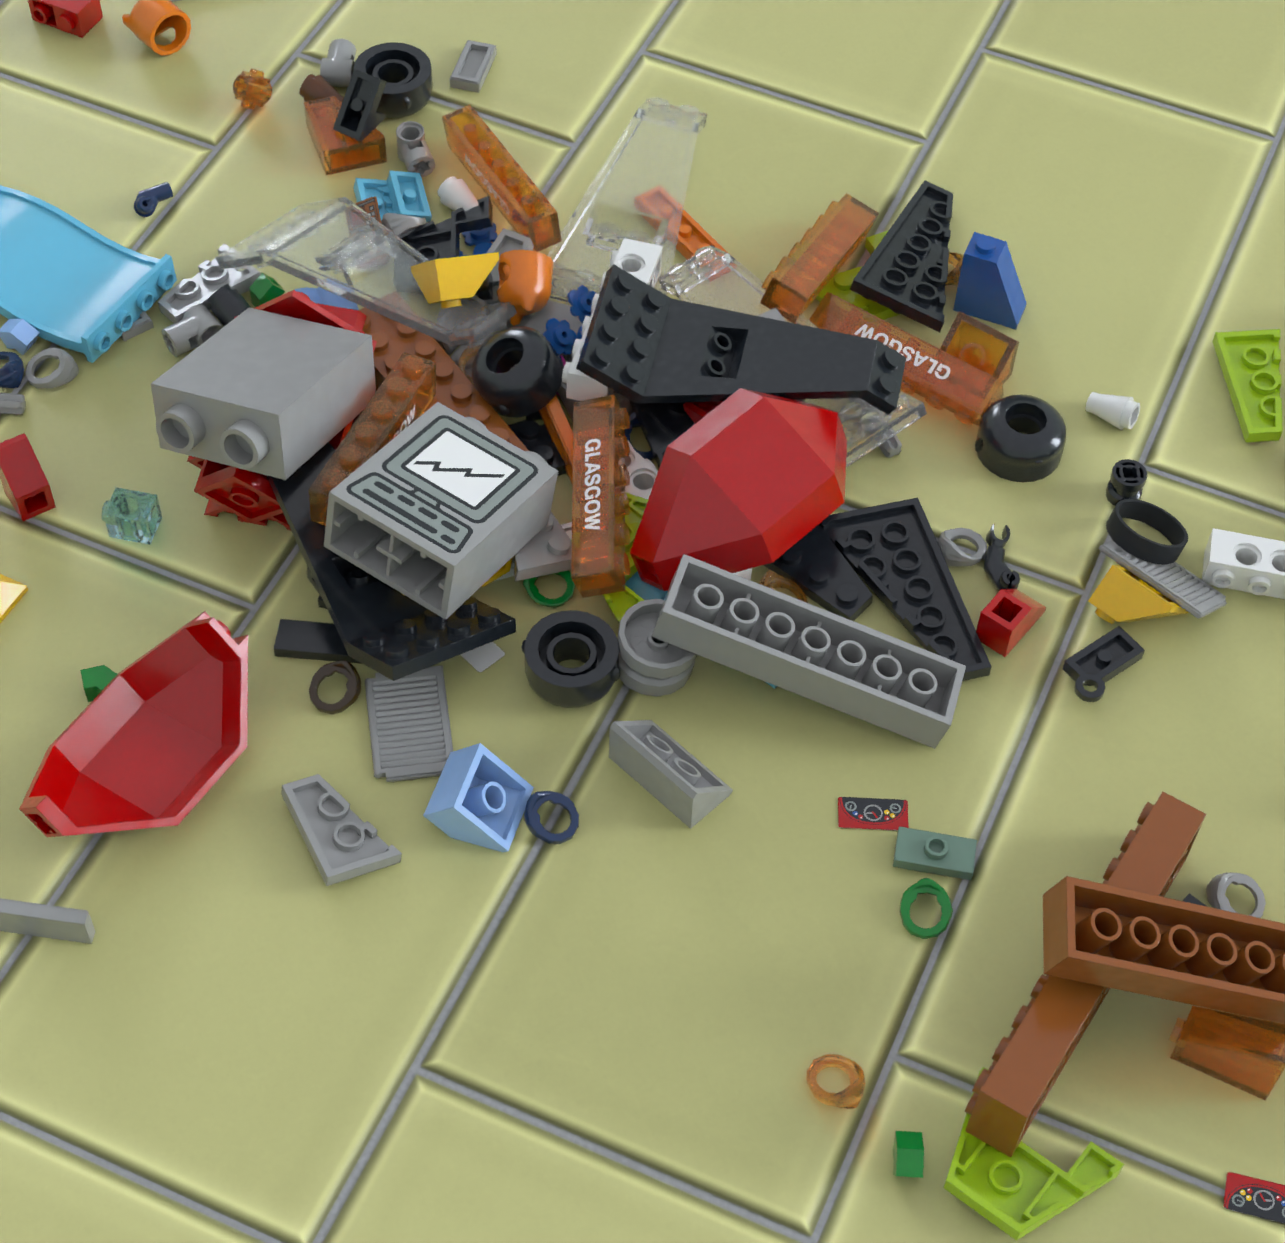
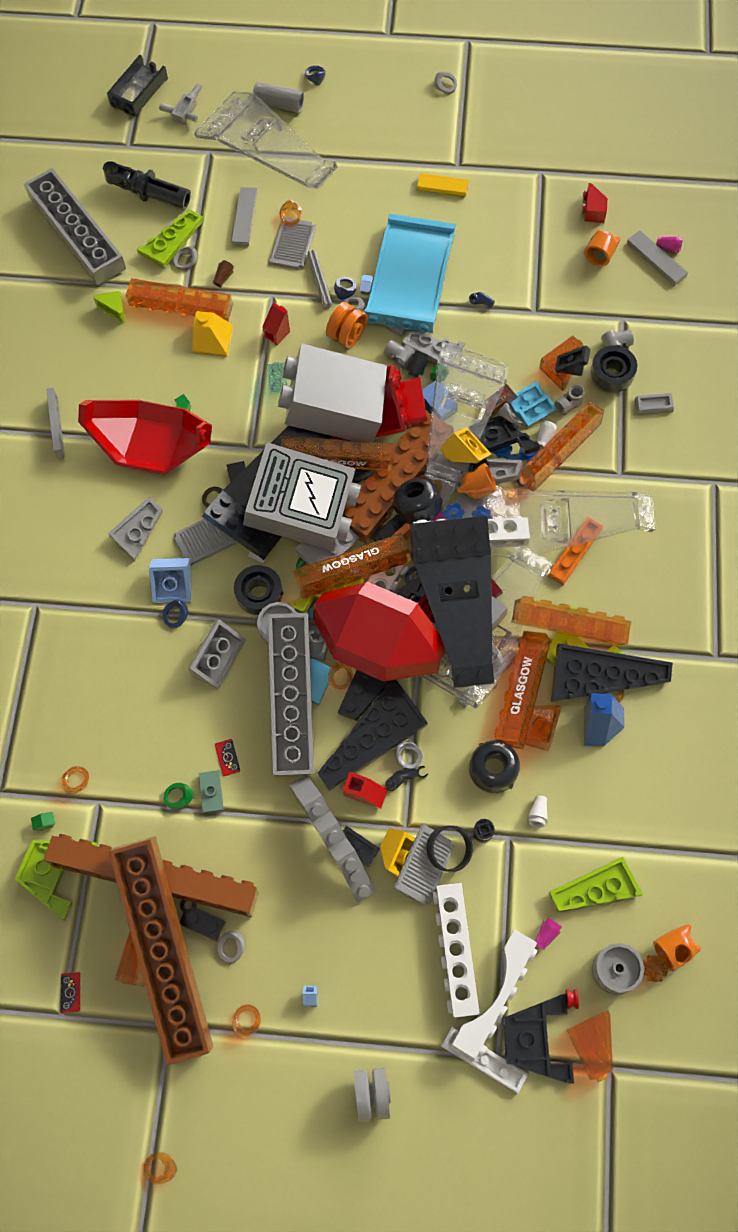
camera: 75 degrees right, 15 degrees up
clear orange gear [233,68,272,110] -> none
reddish brown cone [299,74,344,115] -> none
none -> light grey arch [289,774,376,903]
none -> orange wheel [326,302,368,348]

